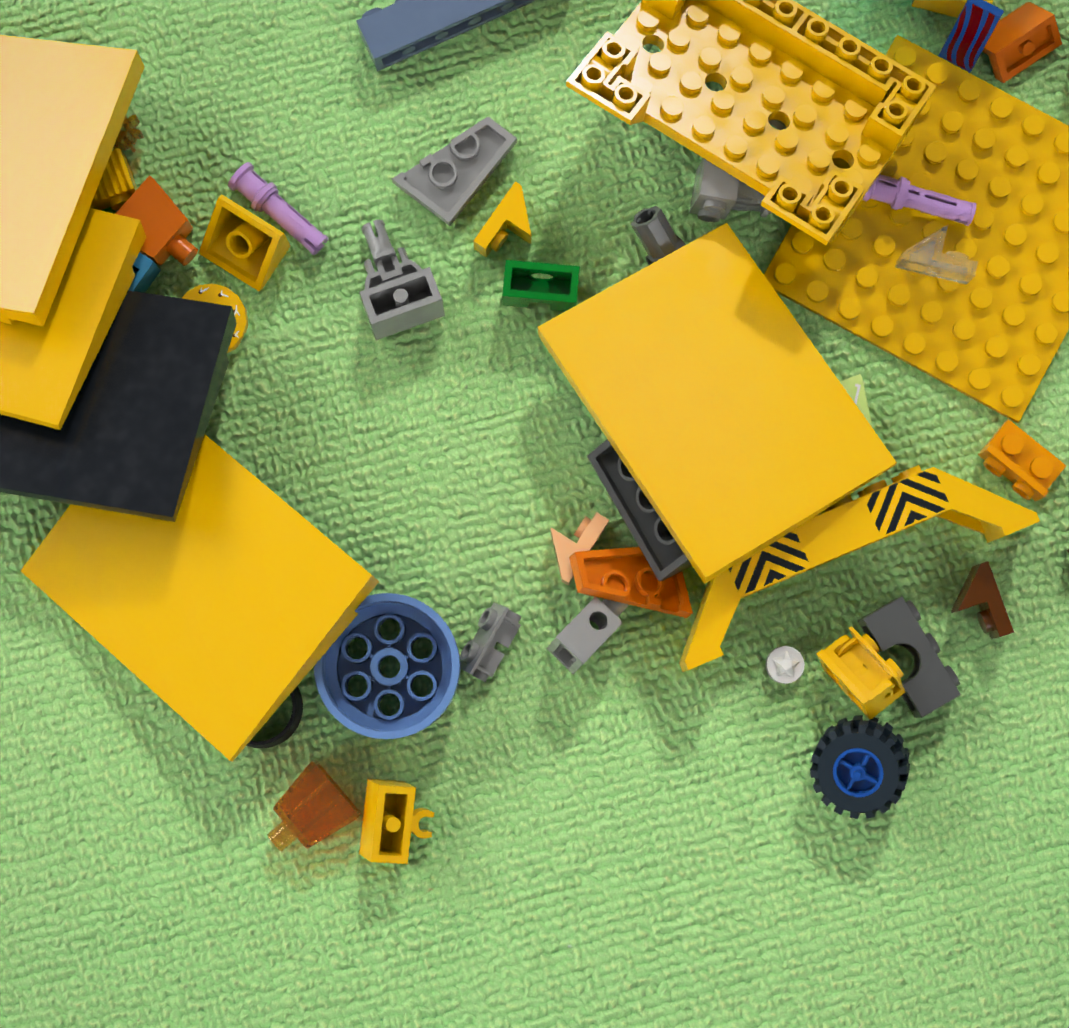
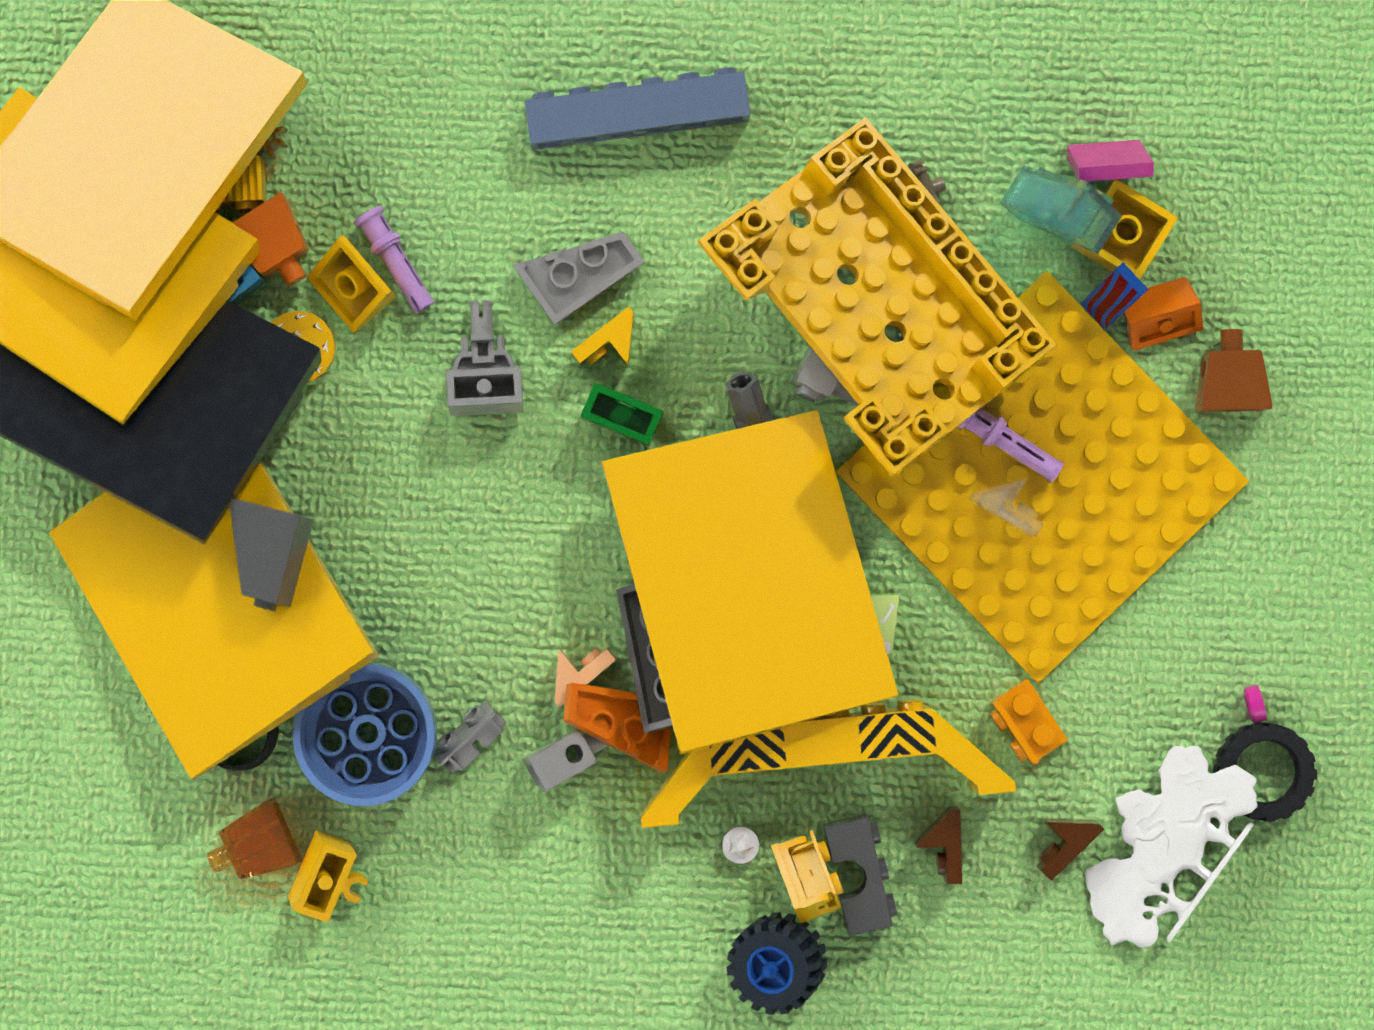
camera: 15 degrees right, 5 degrees up
none -> dark grey slope [230,498,314,611]

